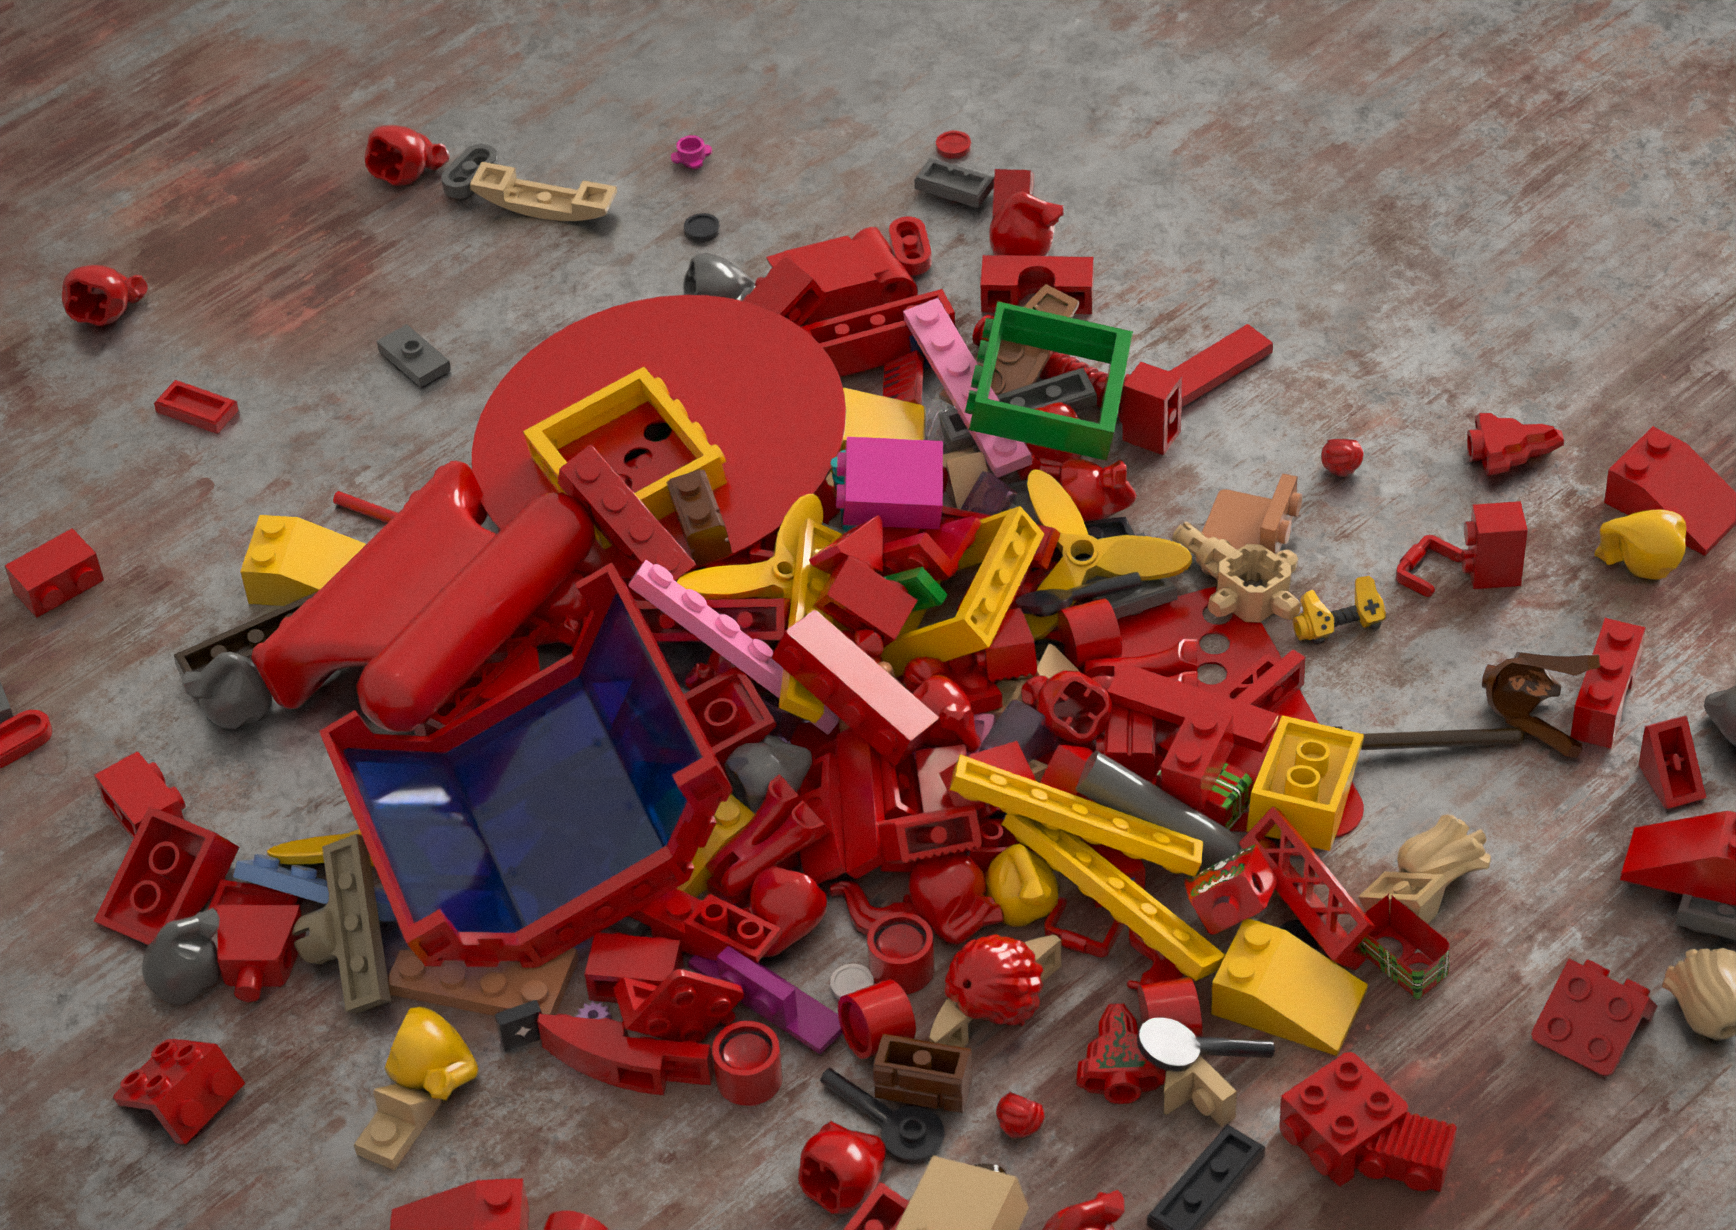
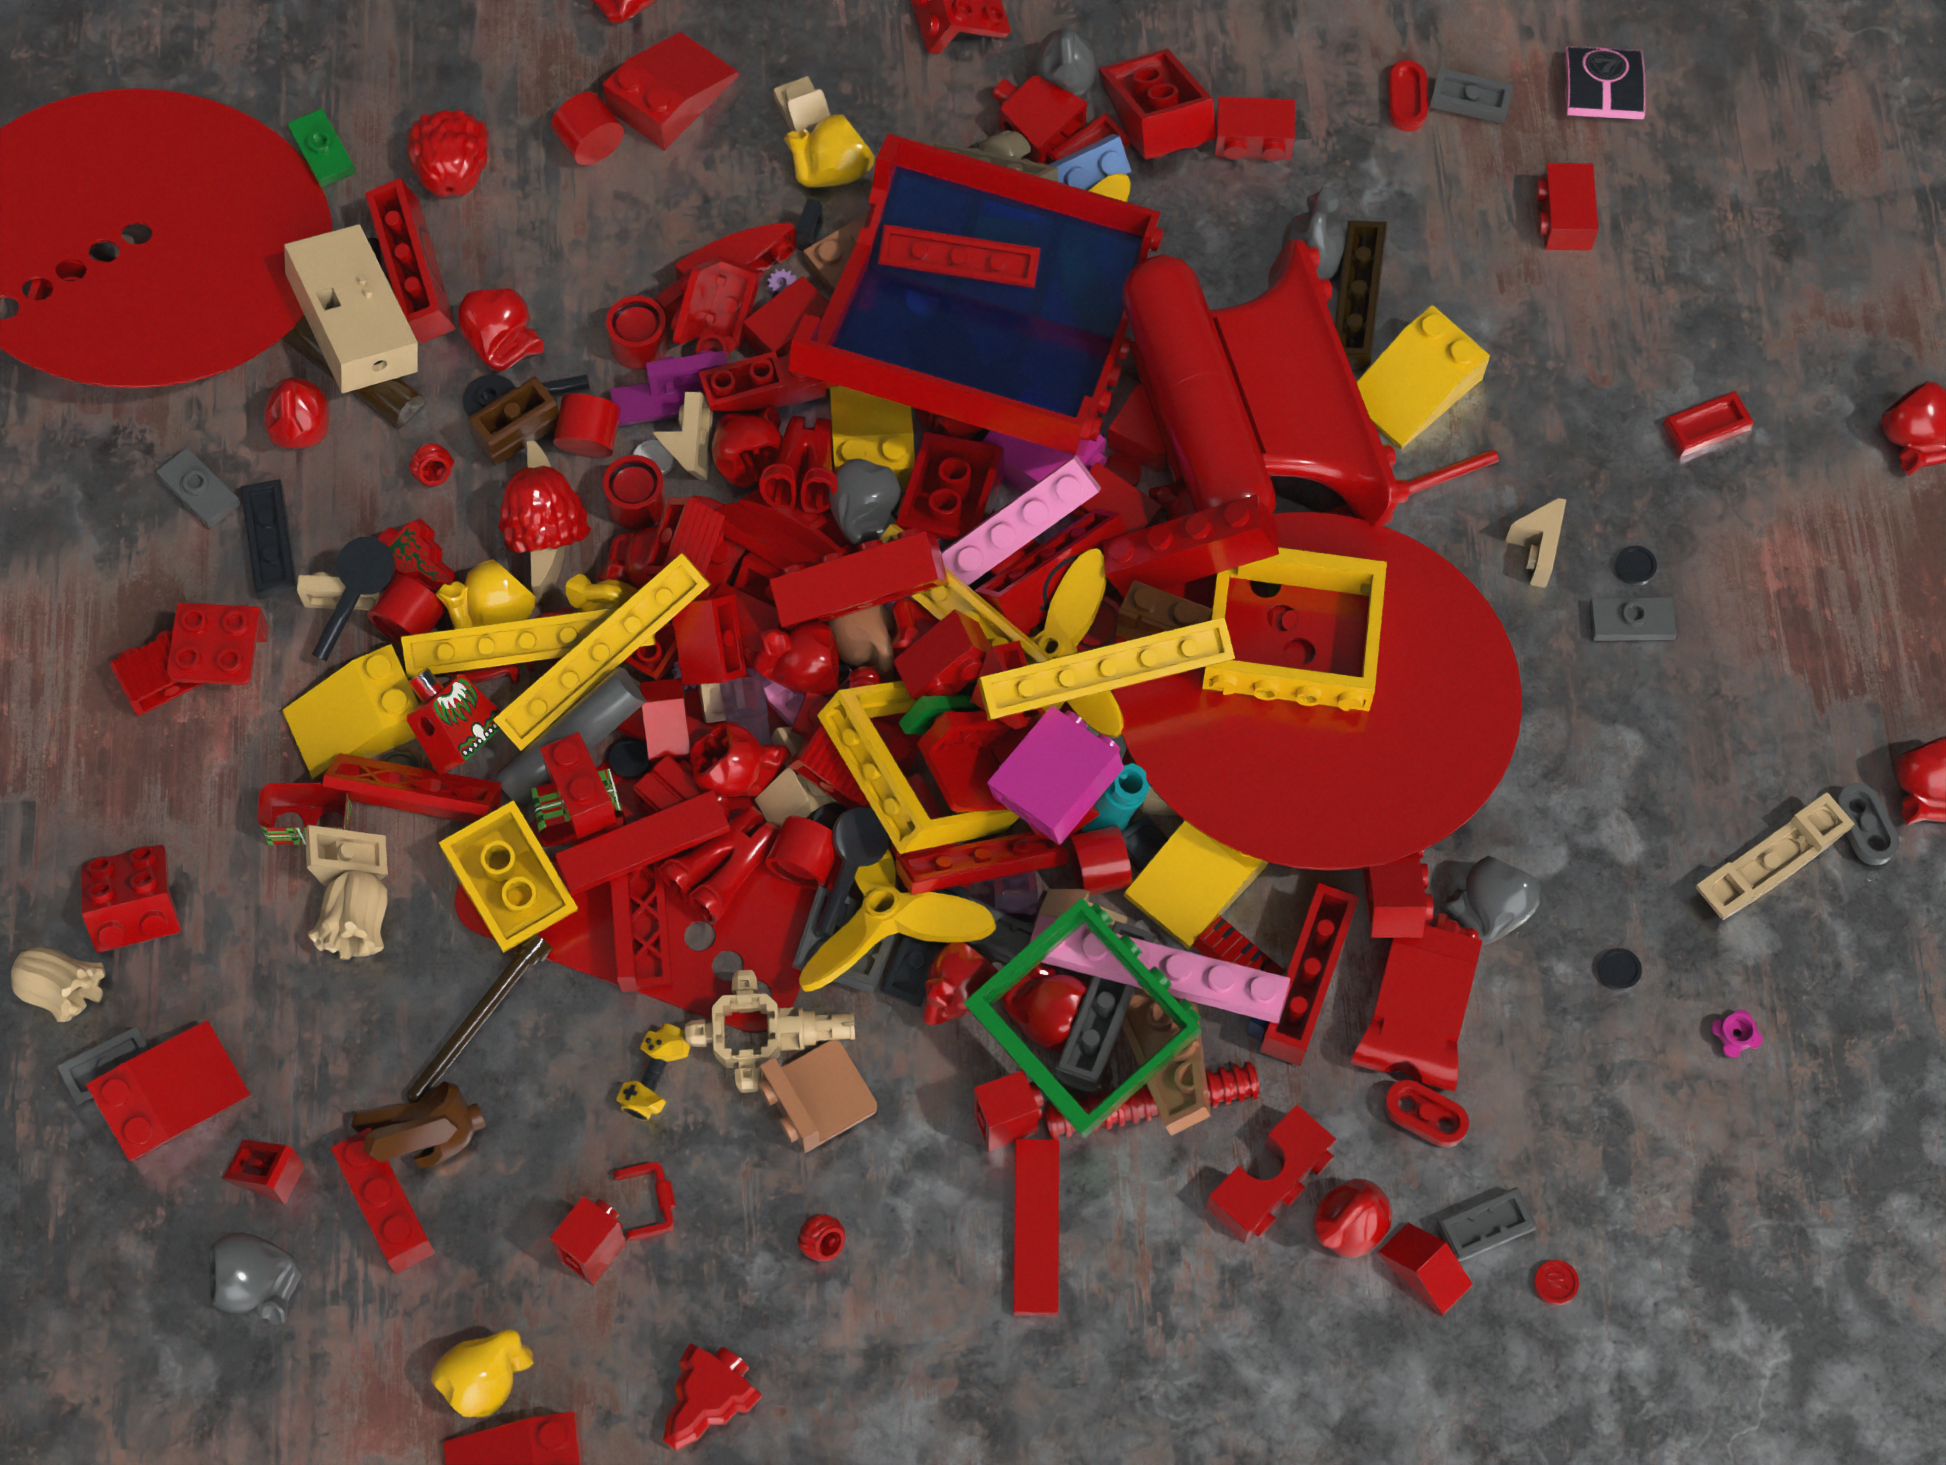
camera: 125 degrees right, 20 degrees up
none -> yellow piece [435,559,536,629]
none -> tan slope [653,392,713,480]
none -> red tile [878,224,1041,289]
none -> yellow plate [978,617,1235,721]
none -> tan slope [1506,498,1566,588]
none -> black piece [1615,546,1657,586]

